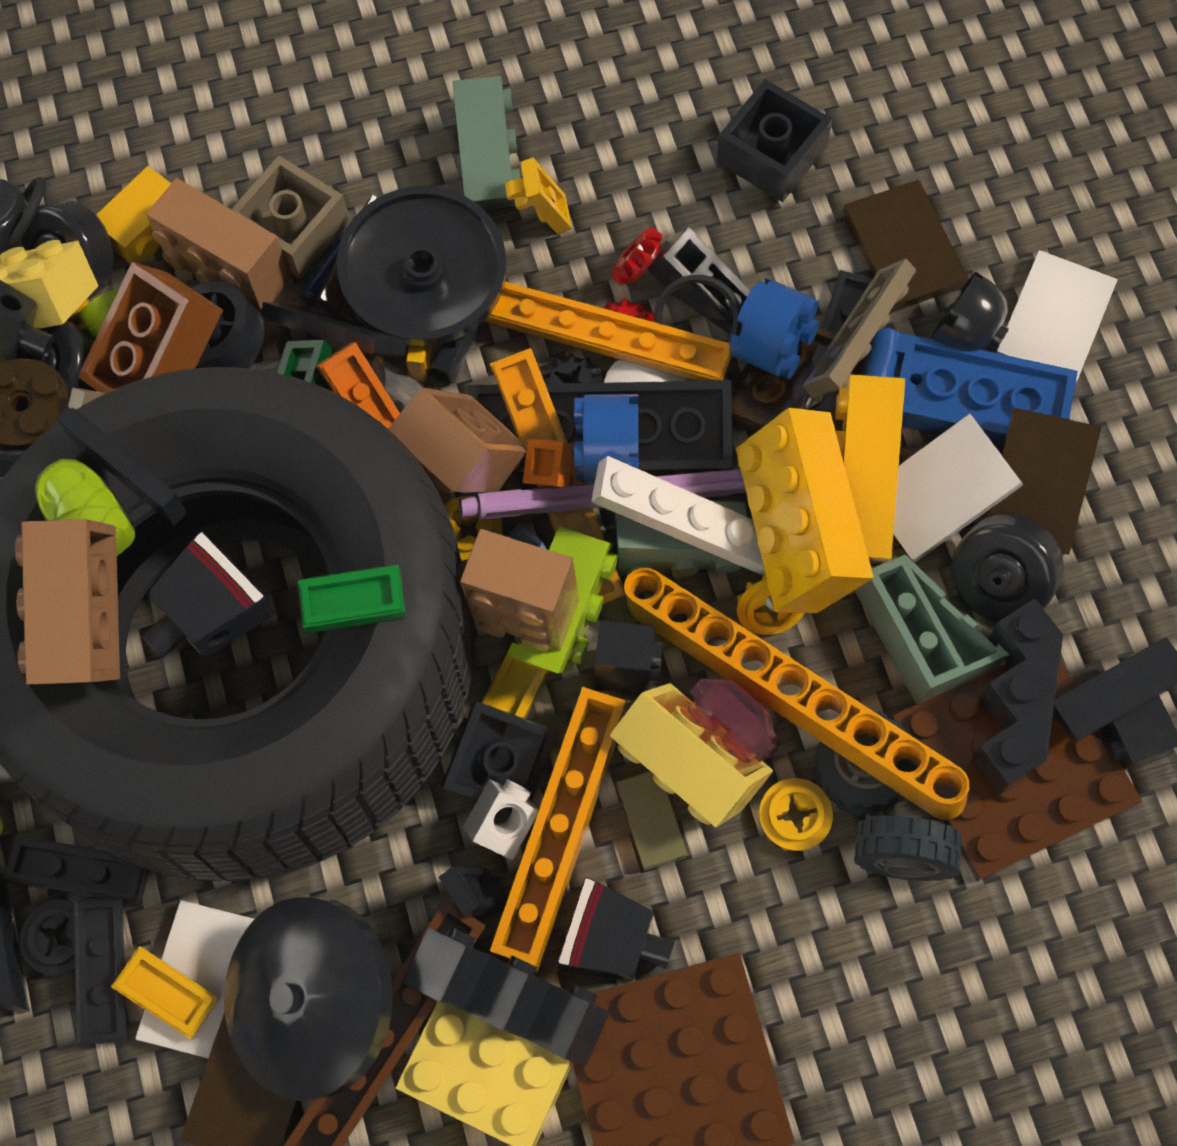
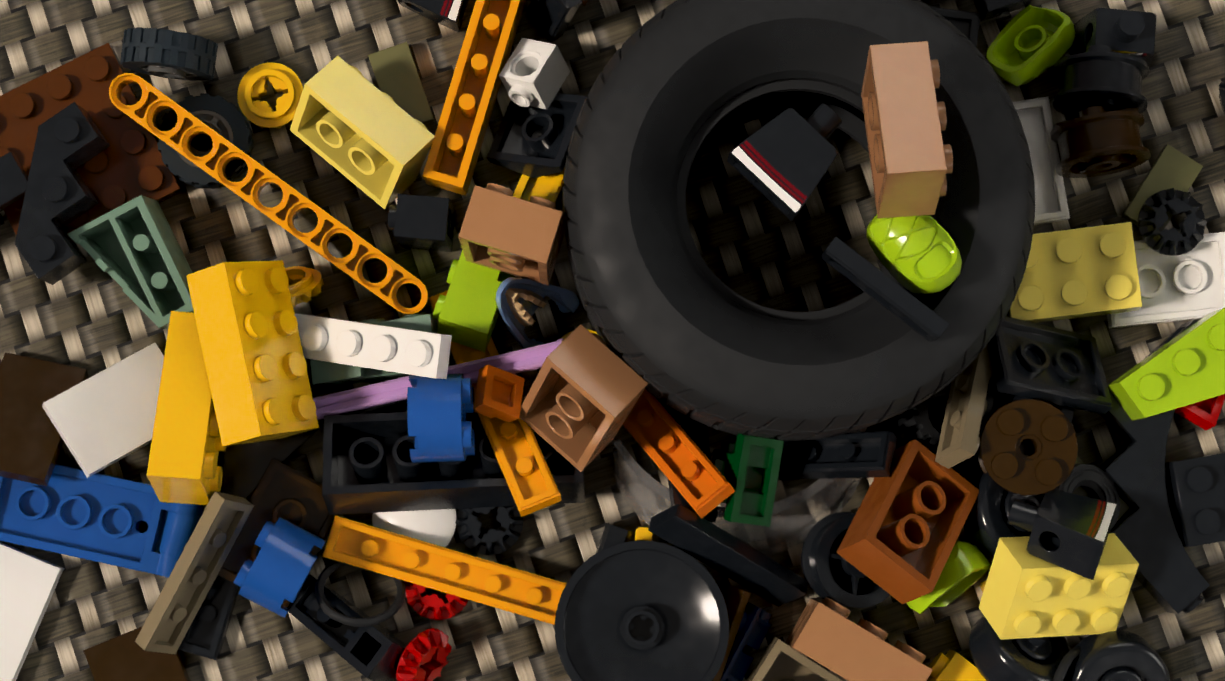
camera: 175 degrees right, 15 degrees up
green tile [297,565,407,633] -> none
clear pink slope [688,678,781,763] -> none
black cylinder [930,271,1009,352] -> none
black wheel [951,514,1064,622] -> none

